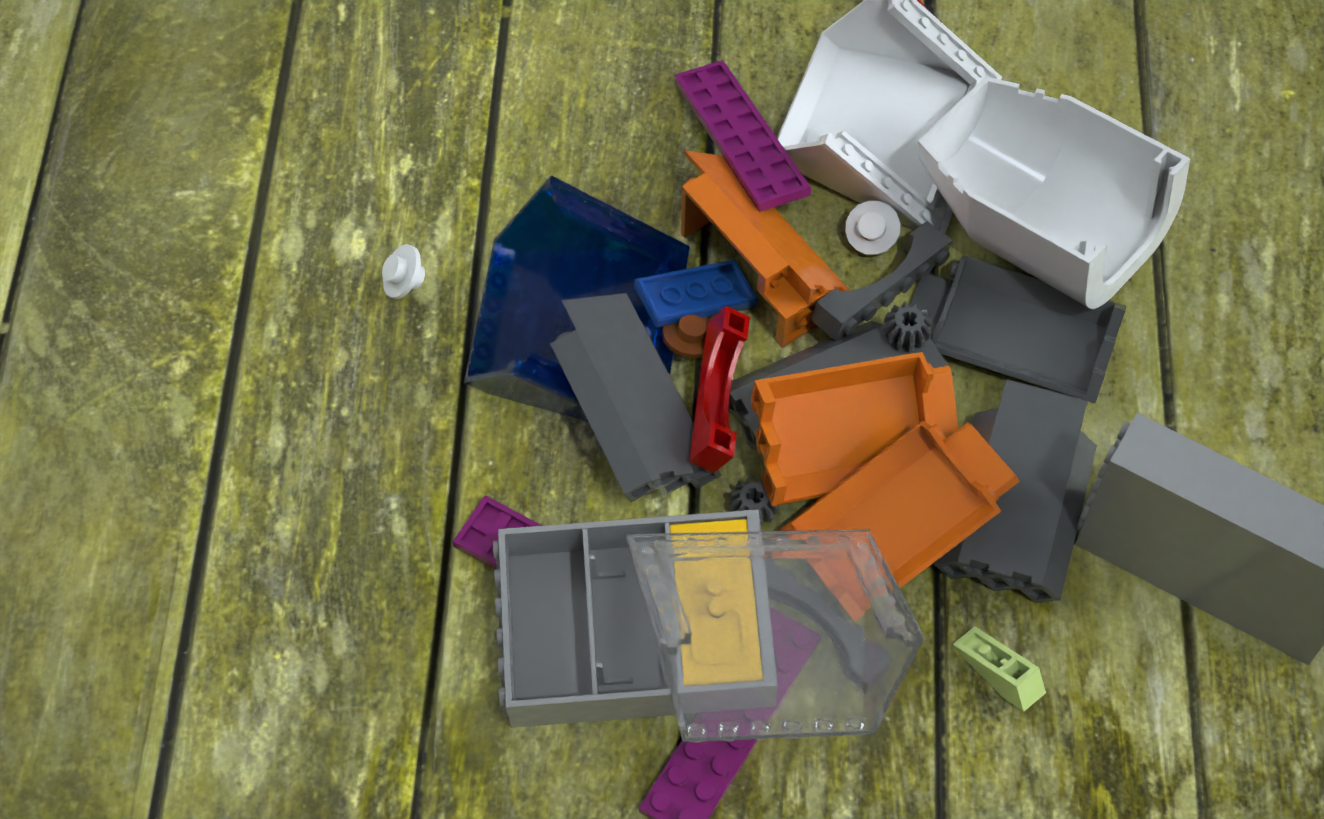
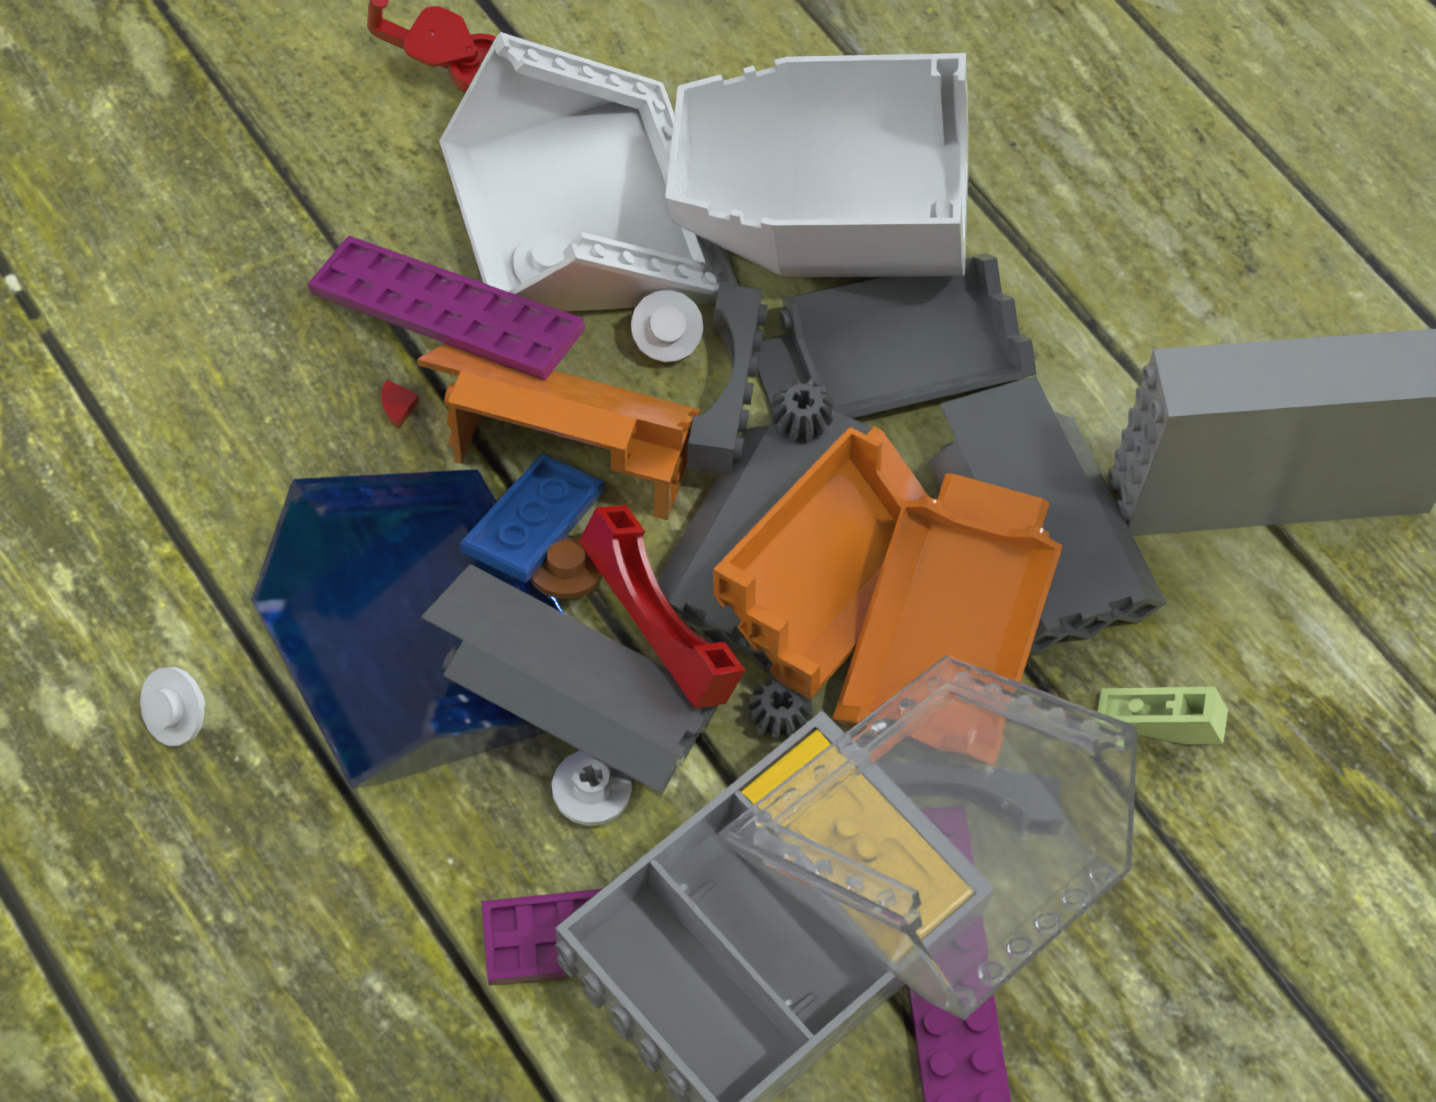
camera: 40 degrees left, 0 degrees up
none -> red tile [381,379,419,429]
none -> white piece [552,750,632,826]

